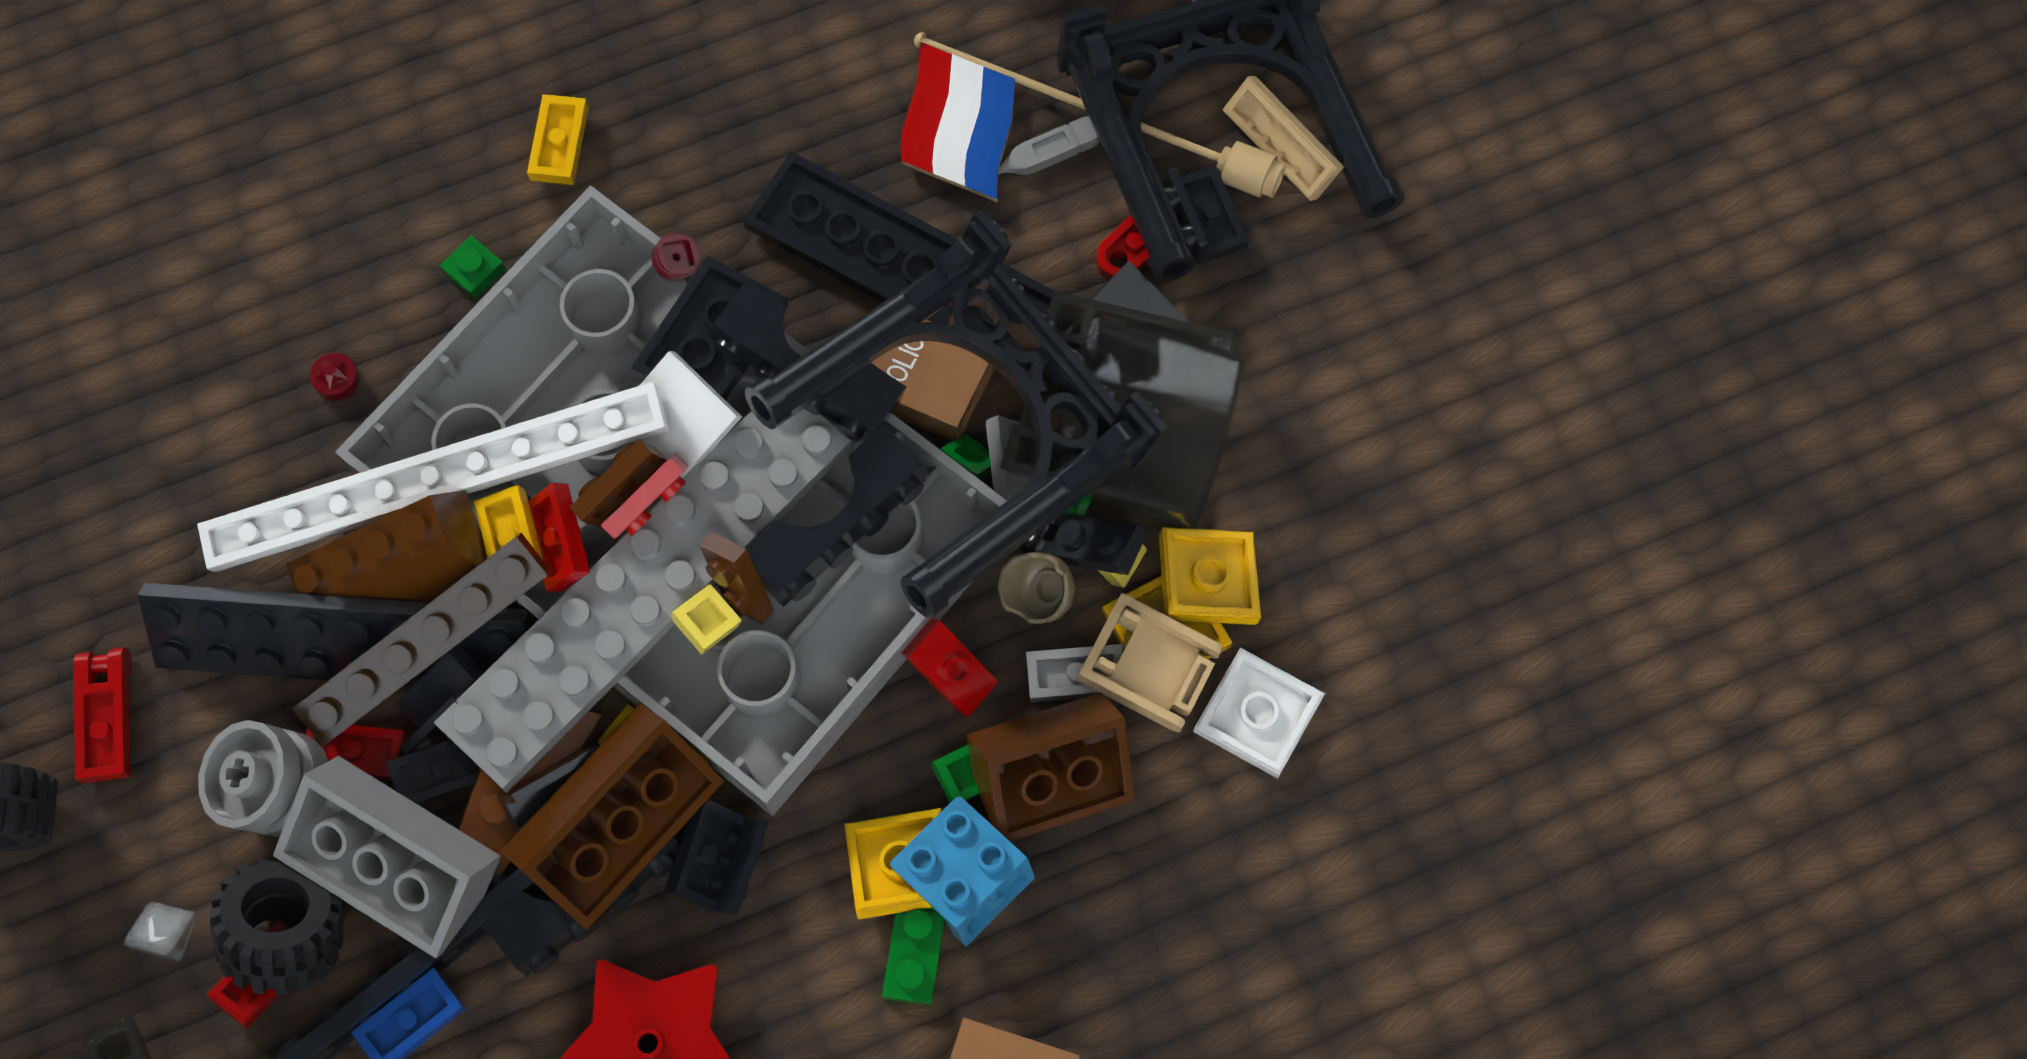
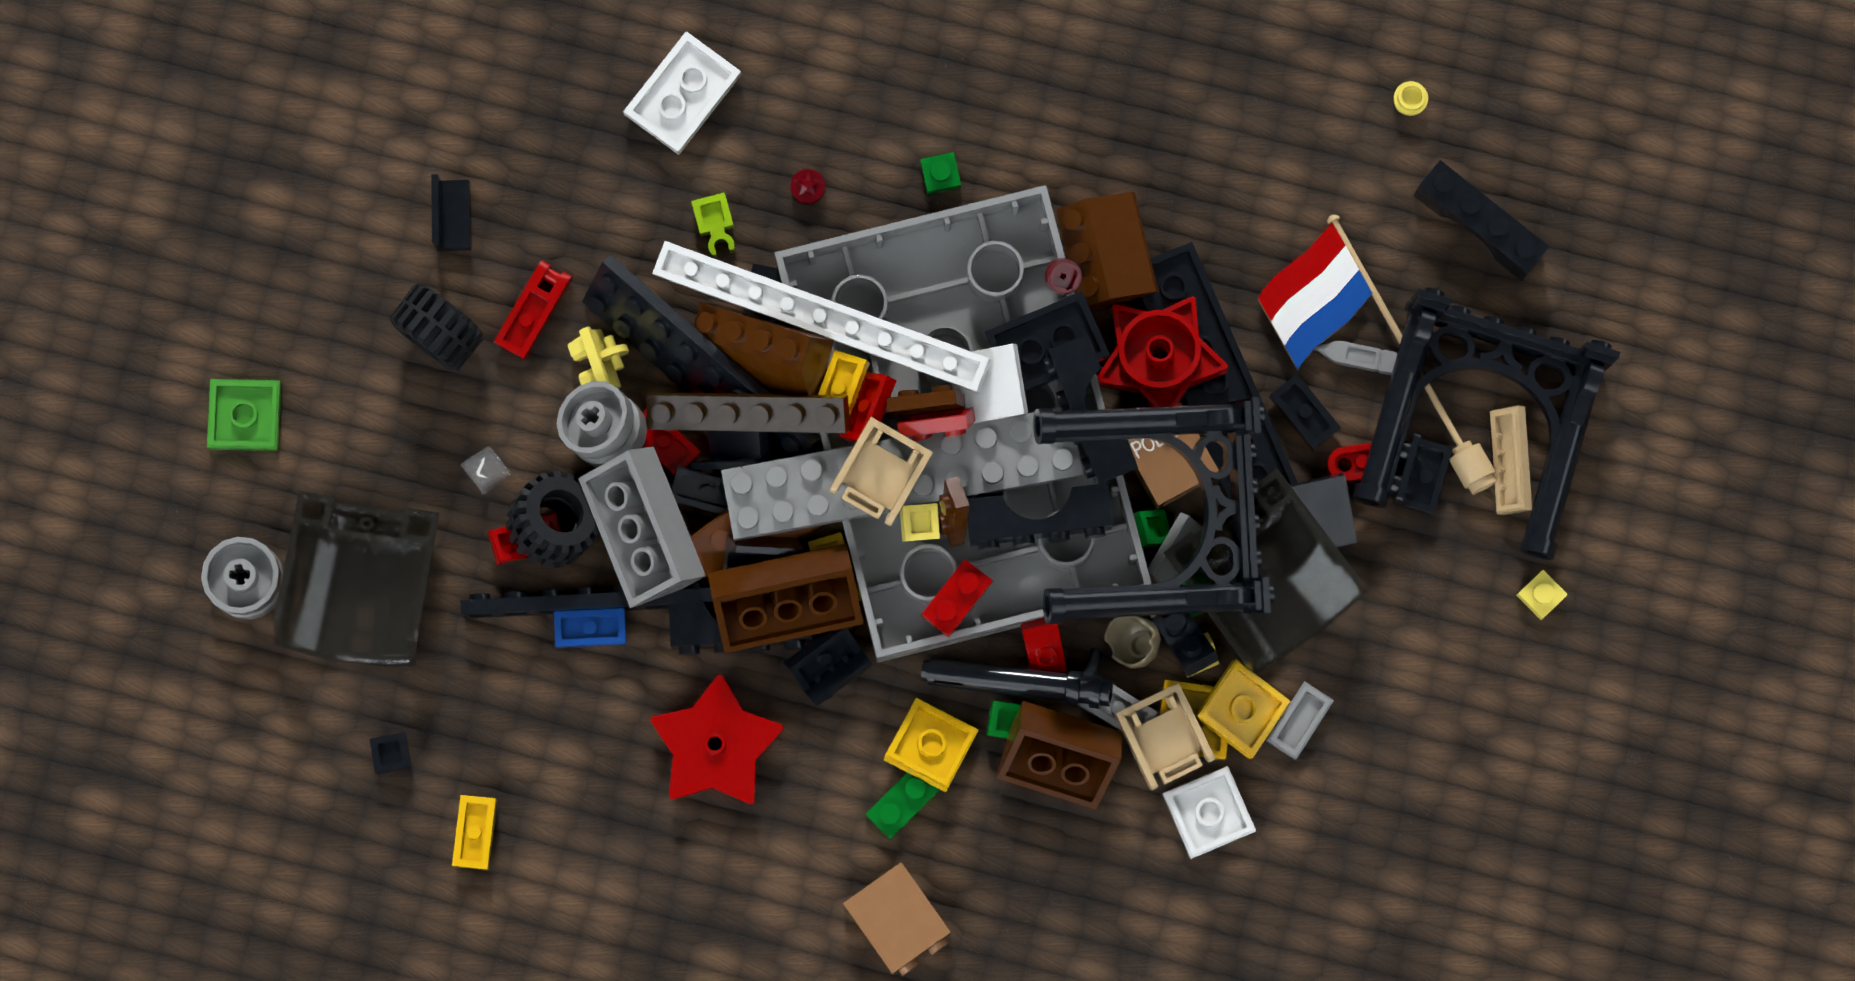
camera: 35 degrees right, 10 degrees up
yellow plate [527,94,589,185] -> none
dark azure bracket [890,797,1035,947] -> none
none -> light yellow hips [568,327,629,388]
none -> white plate [623,31,742,155]
none -> lime plate [691,192,735,258]
none -> tan container [829,417,933,526]
none -> red plate [921,559,993,638]
none -> black cylinder [921,648,1113,709]
none -> reddish brown slope [1056,192,1159,312]
none -> red plate [1097,296,1228,408]
none -> light grey tile [1266,681,1334,760]
none -> black plate [1269,374,1341,451]
none -> light yellow plate [1516,570,1568,620]

